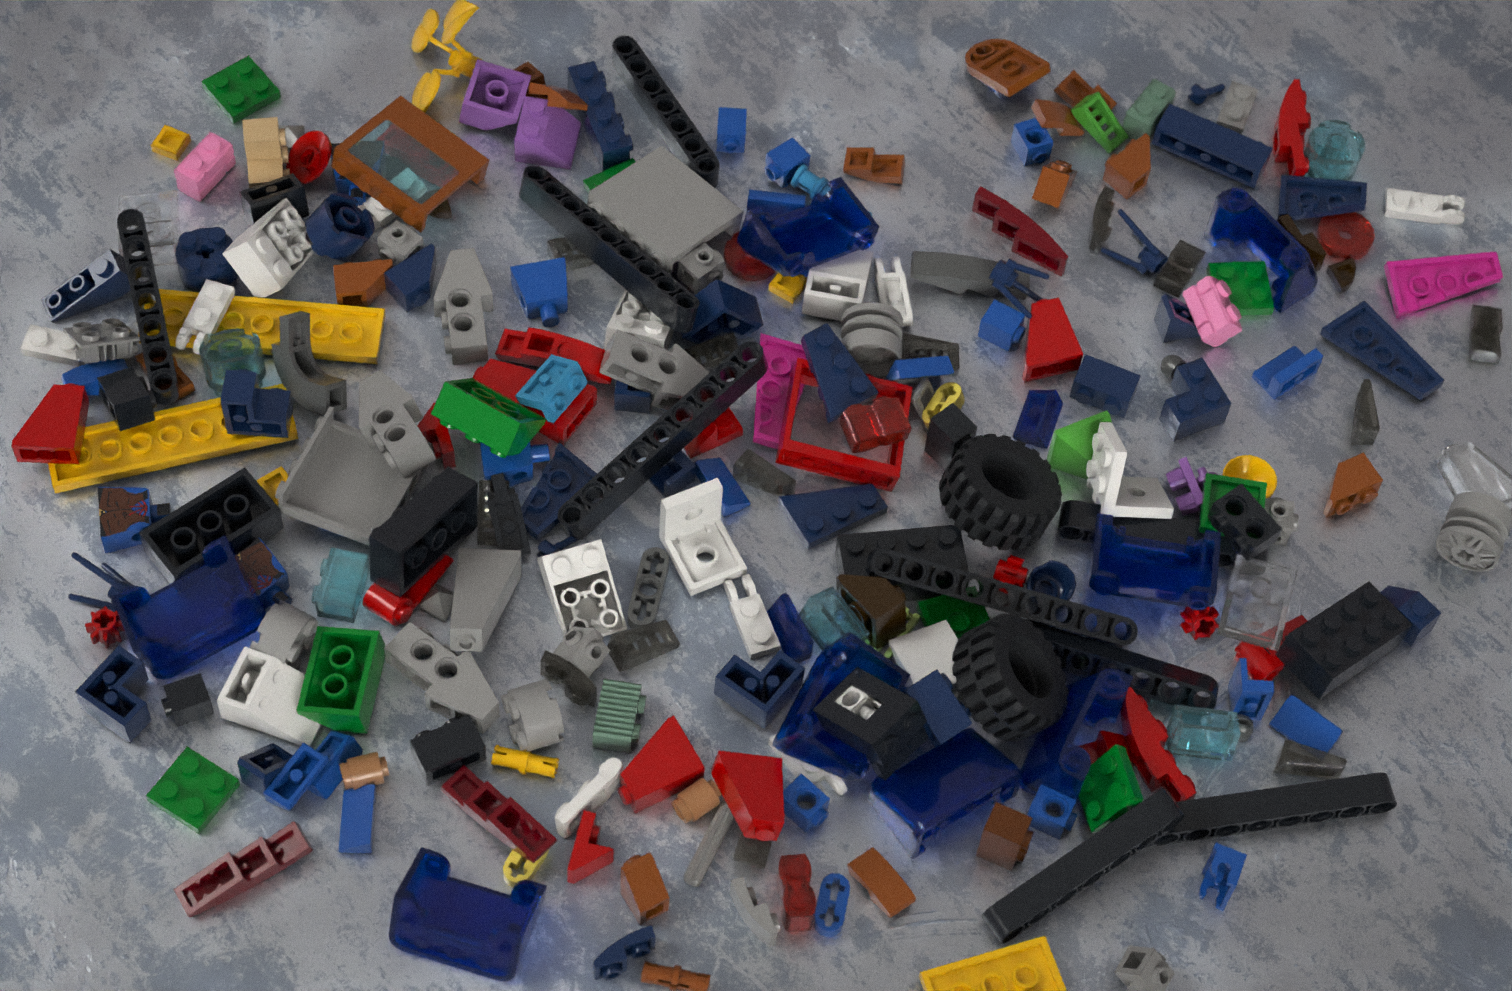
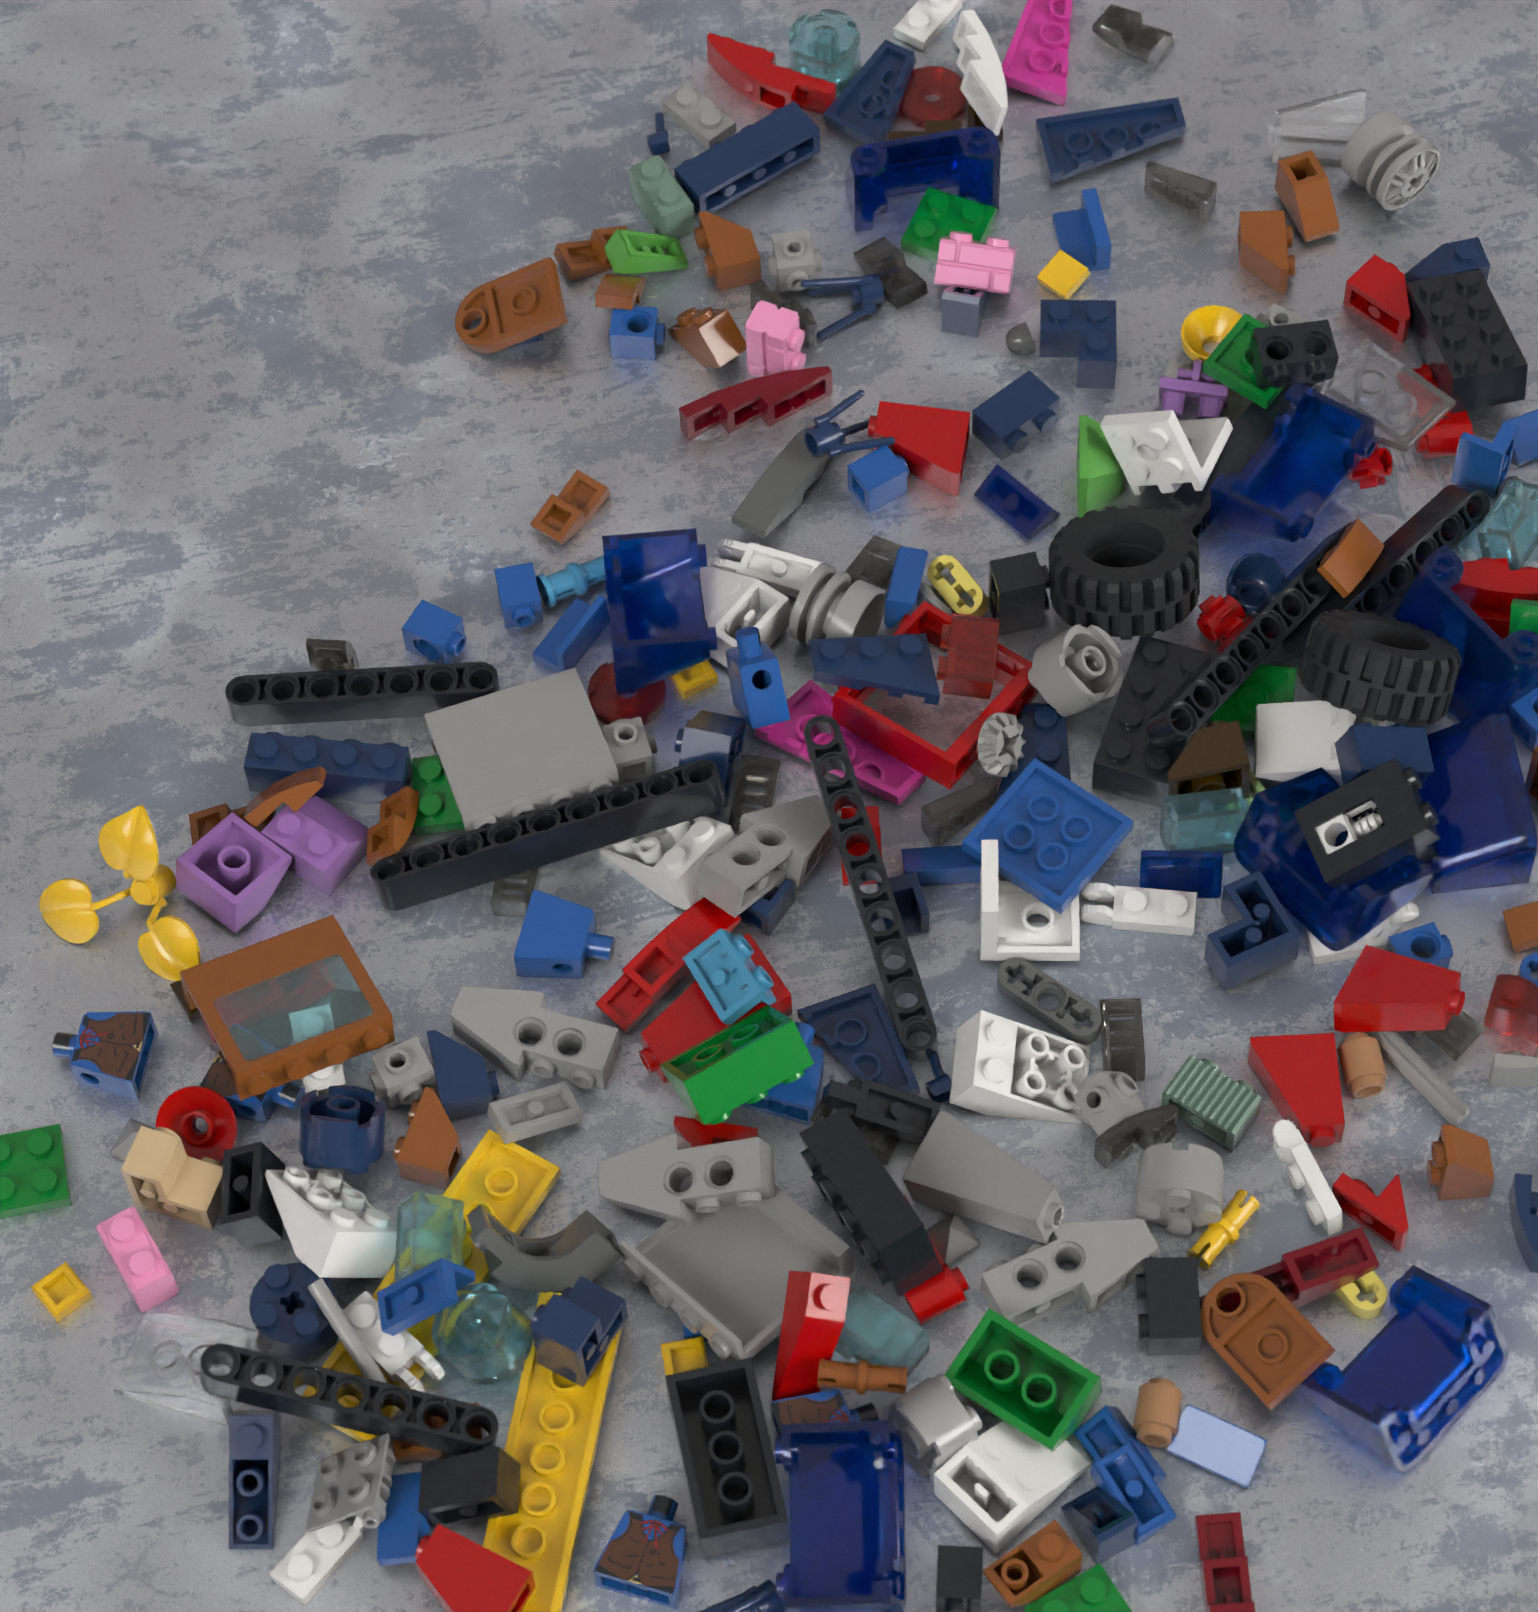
camera: 55 degrees left, 0 degrees up
none -> torso [52,1011,157,1101]
none -> clear smoke slope [306,639,359,671]
none -> light grey bar [307,1278,388,1383]
none -> dark orange slope [366,786,419,867]
none -> blue panel [377,1258,475,1336]
none -> clear light blue brick [394,1190,467,1283]
none -> light grey plate [487,1081,583,1144]
none -> blue torso [726,627,791,729]
none -> bright pink brick [745,300,806,377]
none -> light grey brick [767,229,822,292]
none -> red slope [771,1270,851,1402]
none -> dark orange pin [817,1359,908,1395]
none -> white slope [952,9,1008,136]
none -> blue plate [962,758,1134,914]
none -> light grey gear [977,712,1026,777]
none -> dark orange slope [983,1520,1083,1608]
none -> light grey brick [1028,624,1124,717]
none -> yellow tile [1037,249,1090,300]
none -> dark orange tile [1200,1273,1336,1411]
none -> dark orange slope [1275,150,1340,243]
none -> dark orange slope [1317,518,1384,598]
none -> red slope [1343,254,1411,343]

